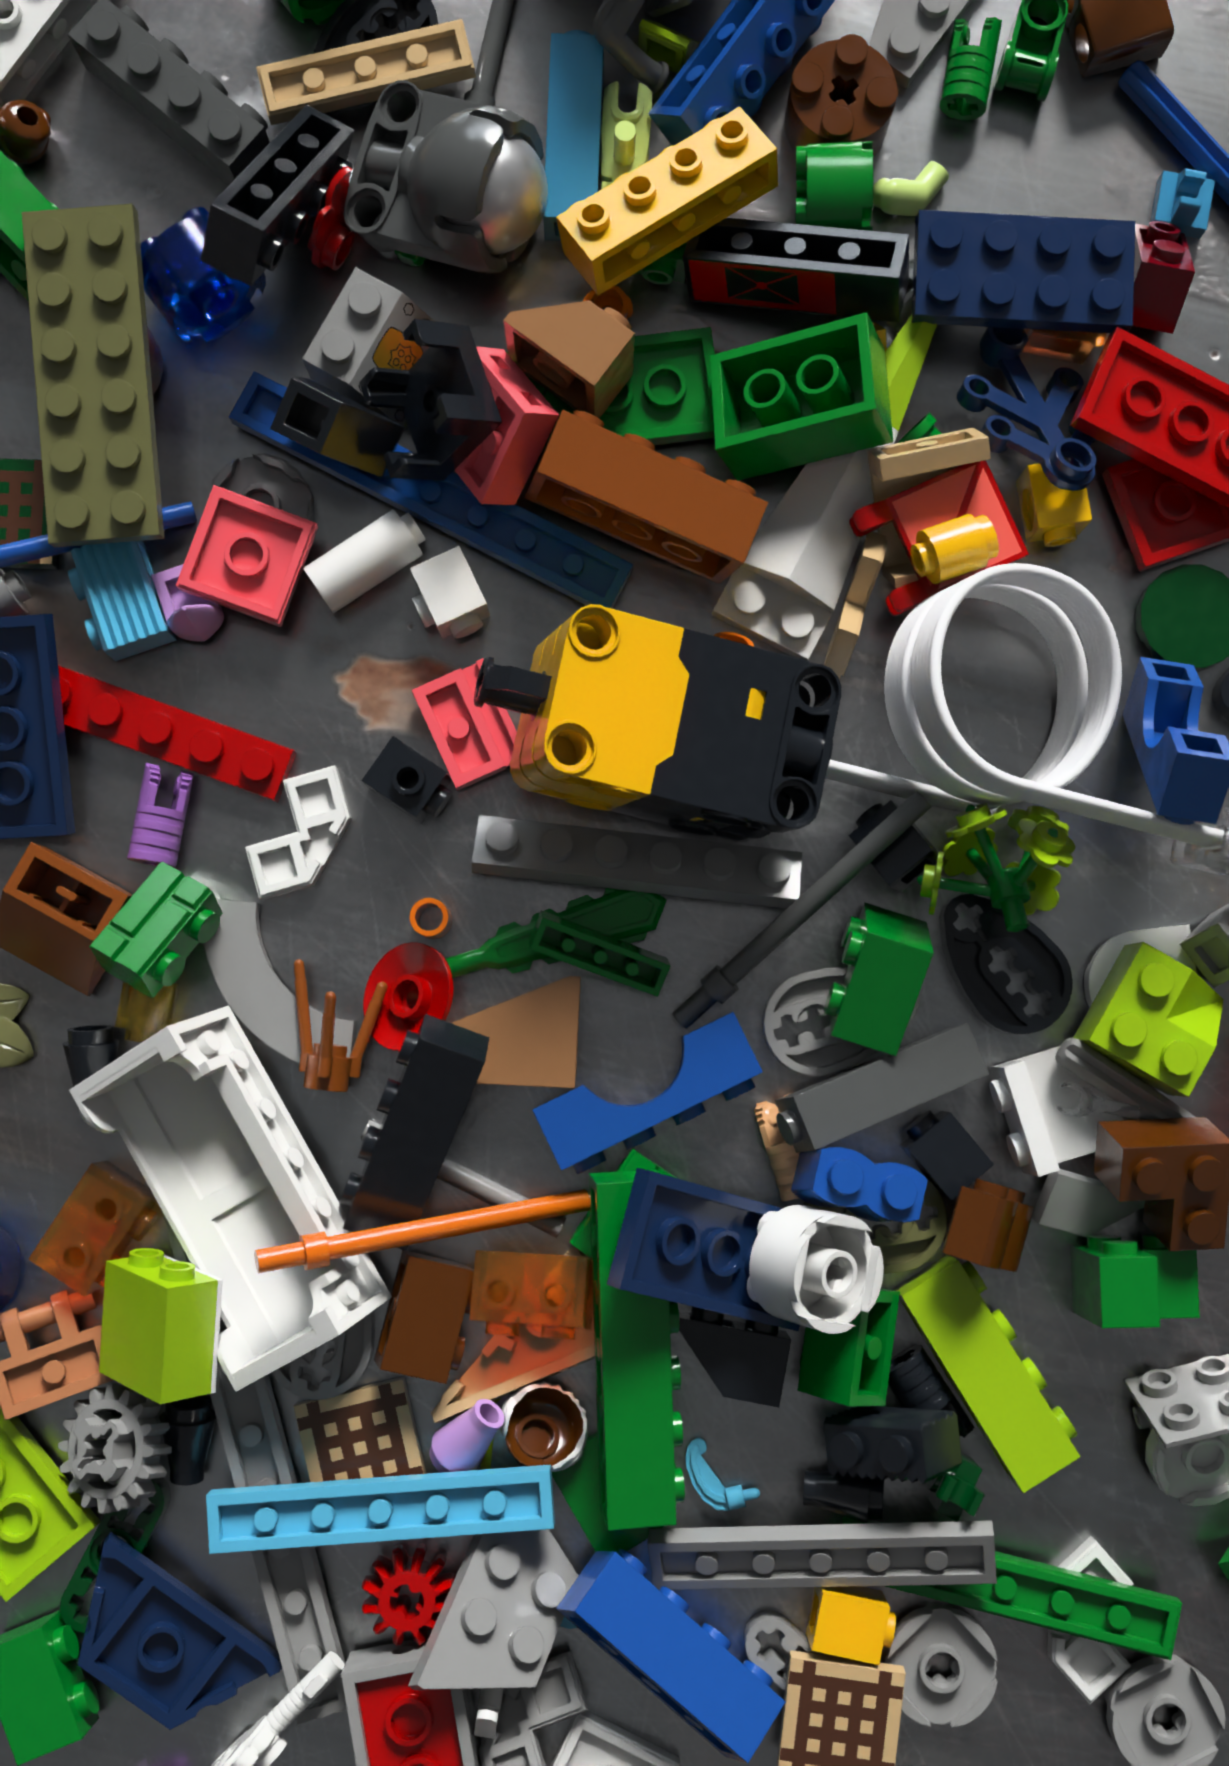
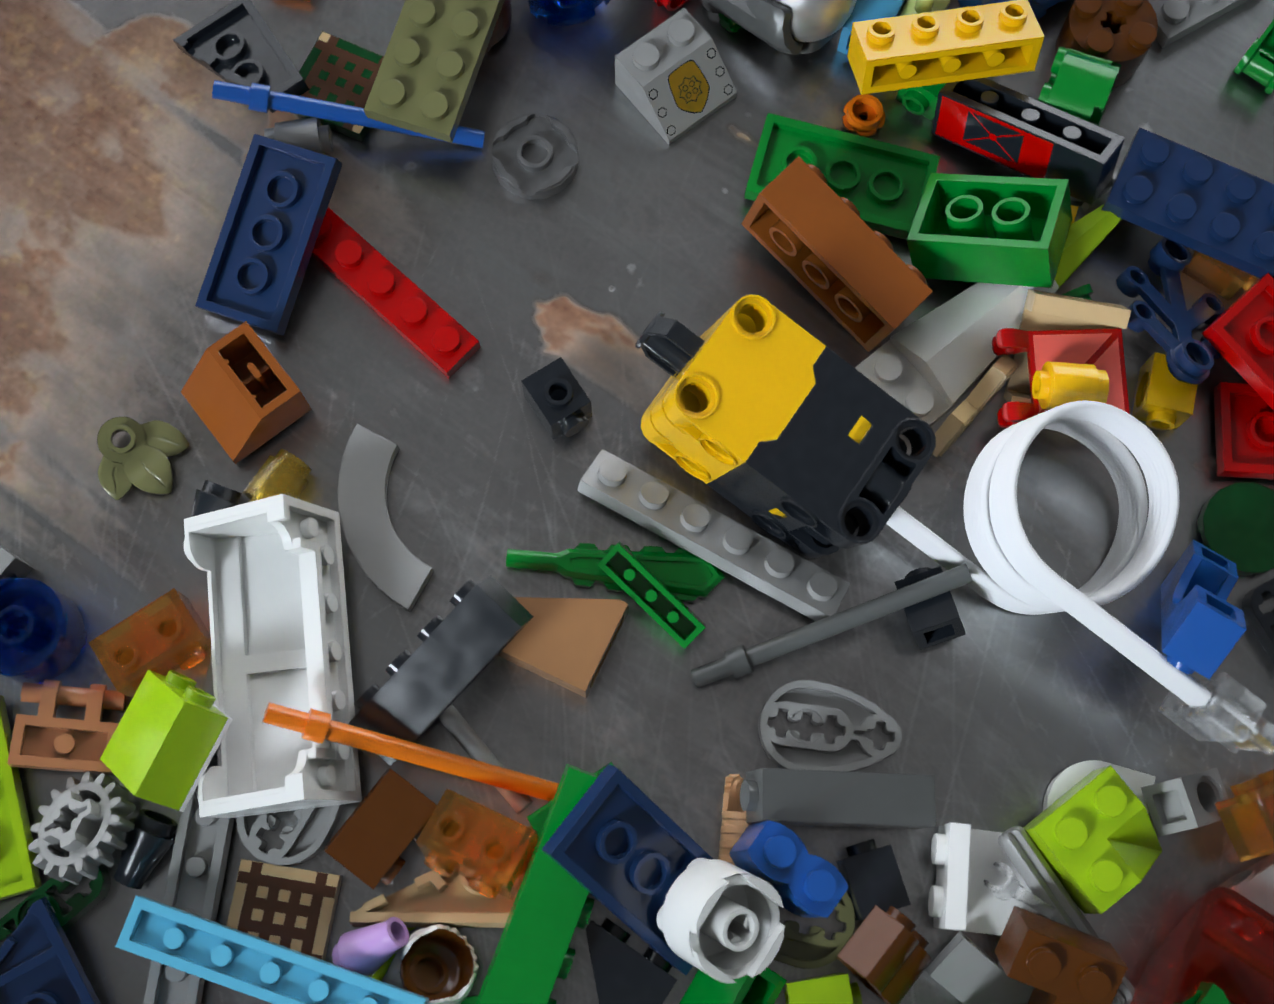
camera: 25 degrees right, 10 degrees down
medium azure brick [68,541,177,661] -> none
green brick [89,861,223,999] -> none
medium lavender hinge [127,763,194,868] -> none
lavender plate [151,564,224,641] -> none
coral plate [175,485,318,627] -> none
blue plate [229,371,633,609] -> none
white tile [245,765,352,900] -> none
black slope [270,377,405,477] -> none
dark orange plant [294,959,388,1092] -> none
white brick [303,509,426,614] -> none
black panel [359,319,502,481] -> none
red dish [363,942,454,1051] -> none
white brick [410,546,490,639] -> none
orange hinge [410,898,452,939] -> none
coral plate [412,658,517,791] -> none
coral piece [455,346,559,505] -> none
medium nougat slope [503,300,635,419] -> none
blue arch [532,1012,763,1174] -> none
green brick [824,902,934,1056] -> none
yellowish green arm [873,161,949,216] -> none
lime plant [917,803,1075,932] -> none
black piece [939,894,1073,1035] -> none
green hinge [940,17,1002,120] -> none

